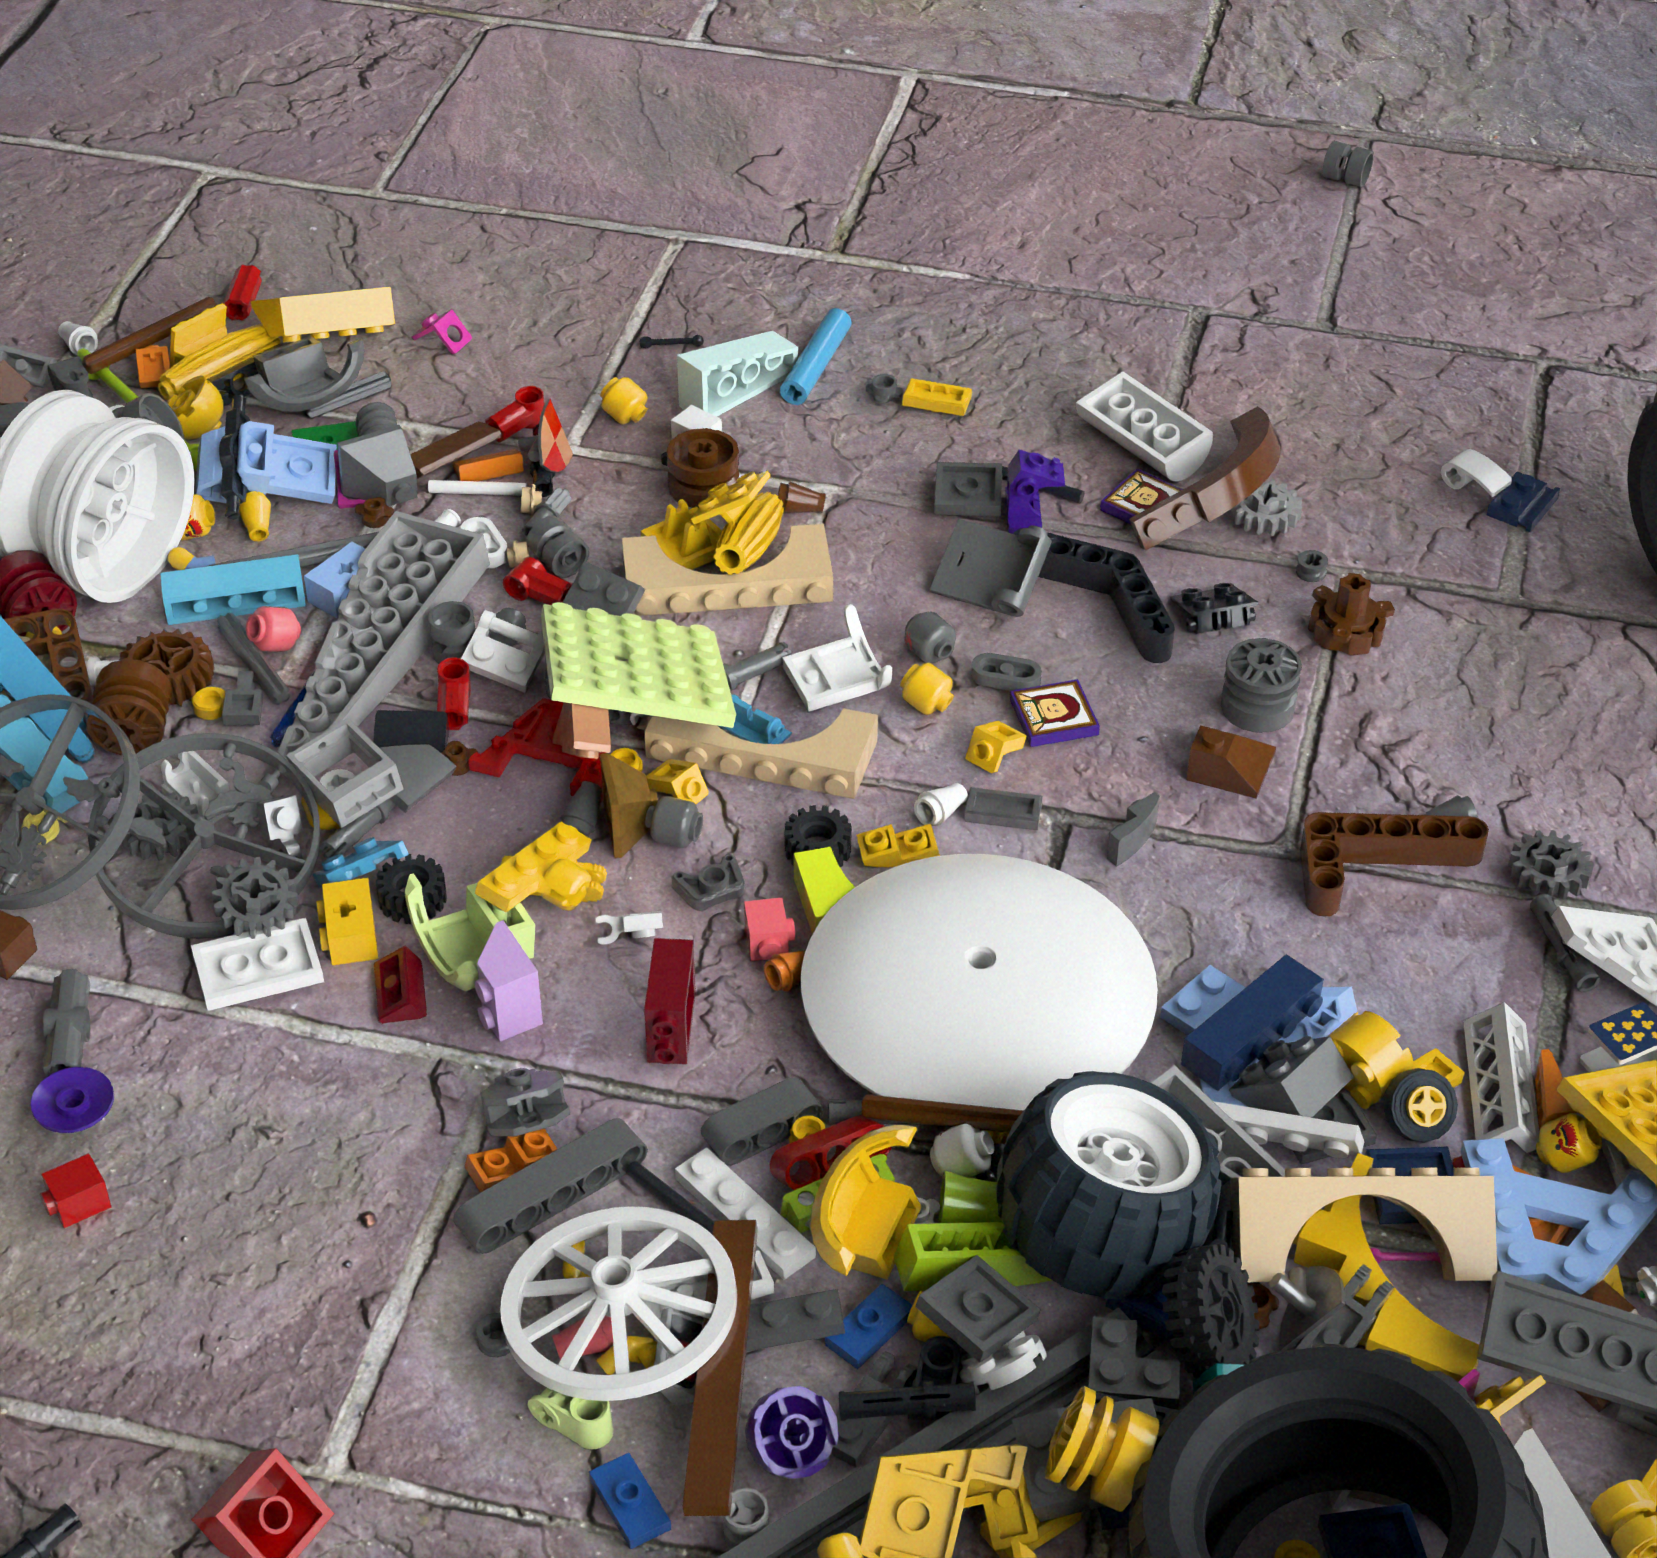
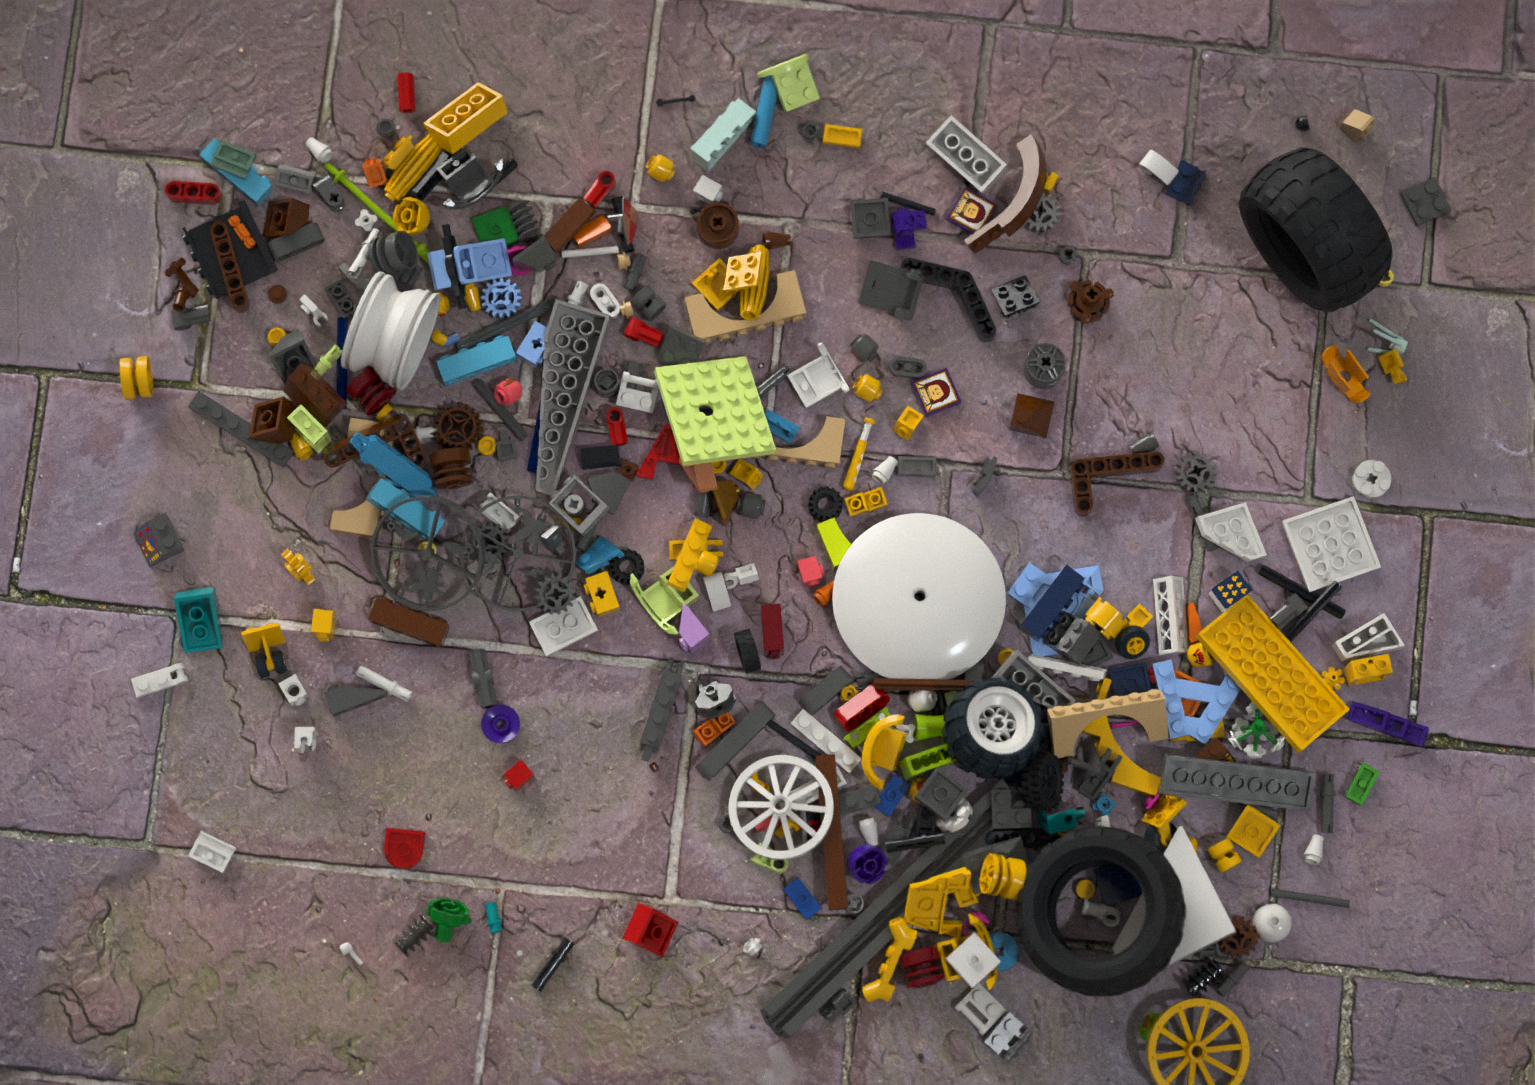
camera: 10 degrees left, 35 degrees up
reddish brown axle [82,297,217,374] -> none
reddish brown plate [355,497,394,528] -> none
dark red slope [374,946,427,1024] -> none
dark pink bracket [412,309,472,354] -> none
flat silver piece [672,854,745,911] -> none
none -> light blue gear [481,278,522,320]
none -> dark grey hinge [640,657,685,762]
none -> white panel [702,571,731,611]
none -> black tyre [734,629,761,674]
none -> yellowish green piece [757,54,820,112]
none -> yellow piece [843,417,875,491]
none -> white cone [858,817,879,846]
none -> yellow tile [1043,171,1059,196]

